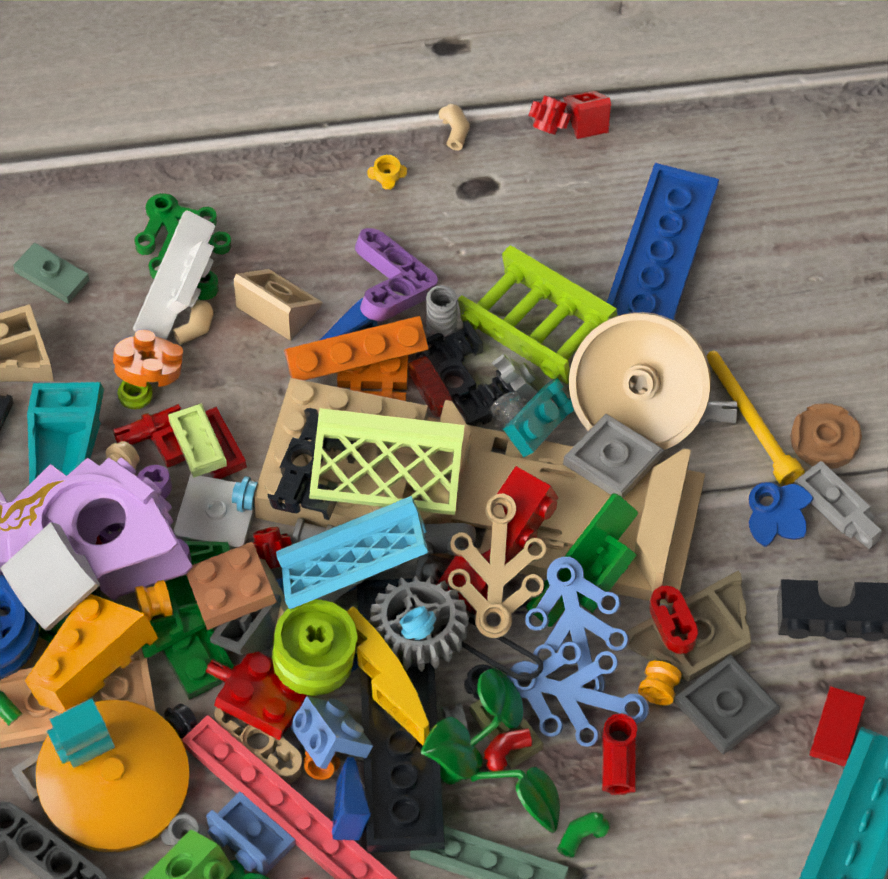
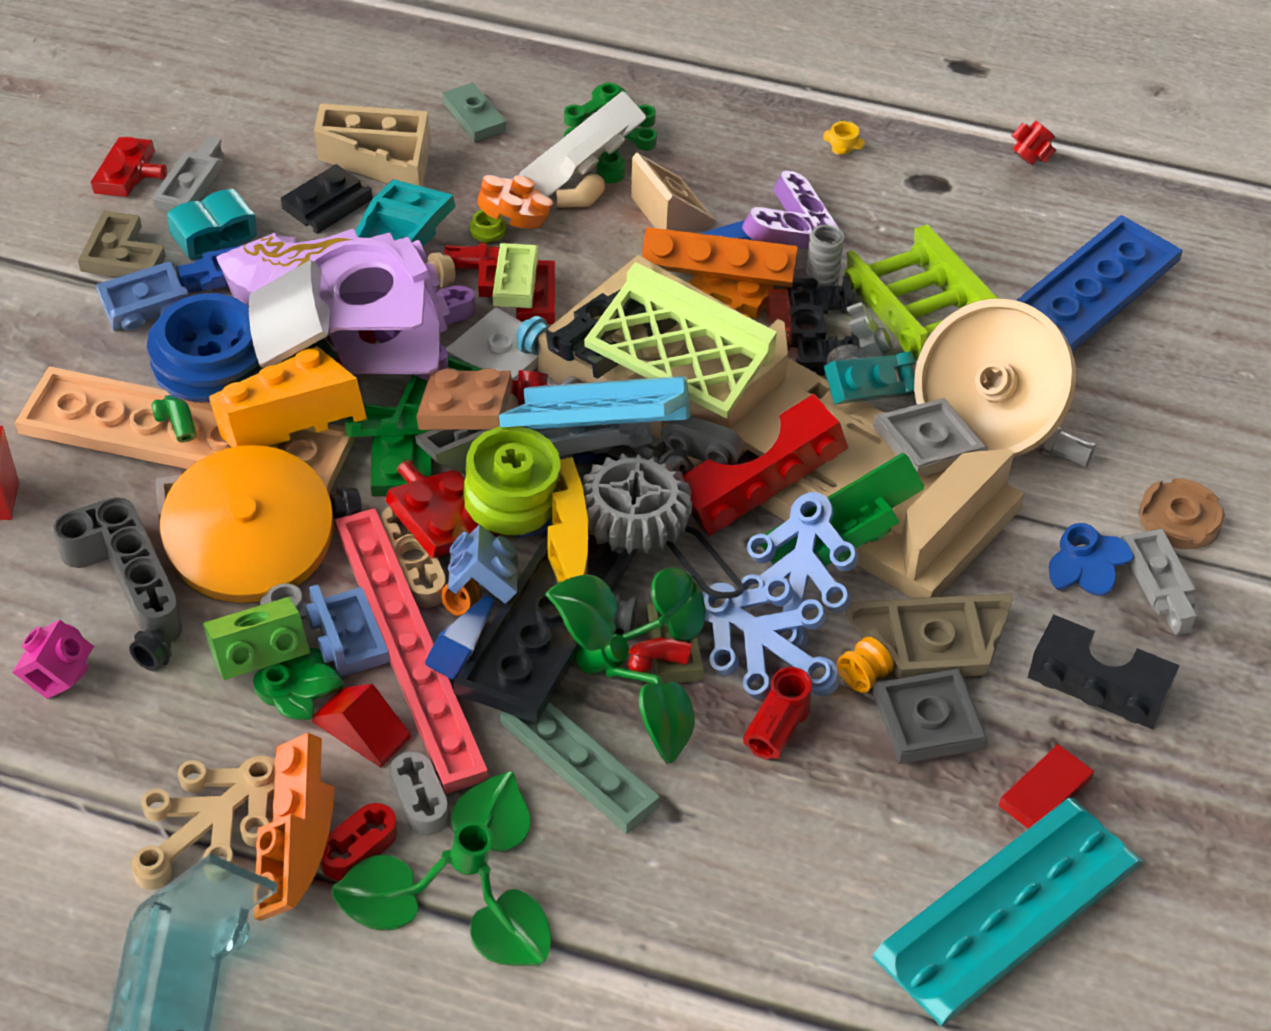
camera: 25 degrees right, 10 degrees down
teal brick [46,698,115,769] -> none
light orange wheel [134,580,173,621] -> none
medium azure plate [400,606,437,640] -> none
tan arm [439,104,470,150] -> none
tan plant [448,494,546,638] -> none
green arm [557,812,610,858] -> none
red slope [563,91,611,139] -> none
red beam [649,585,698,654] -> none
yellow piece [706,351,805,487] -> none

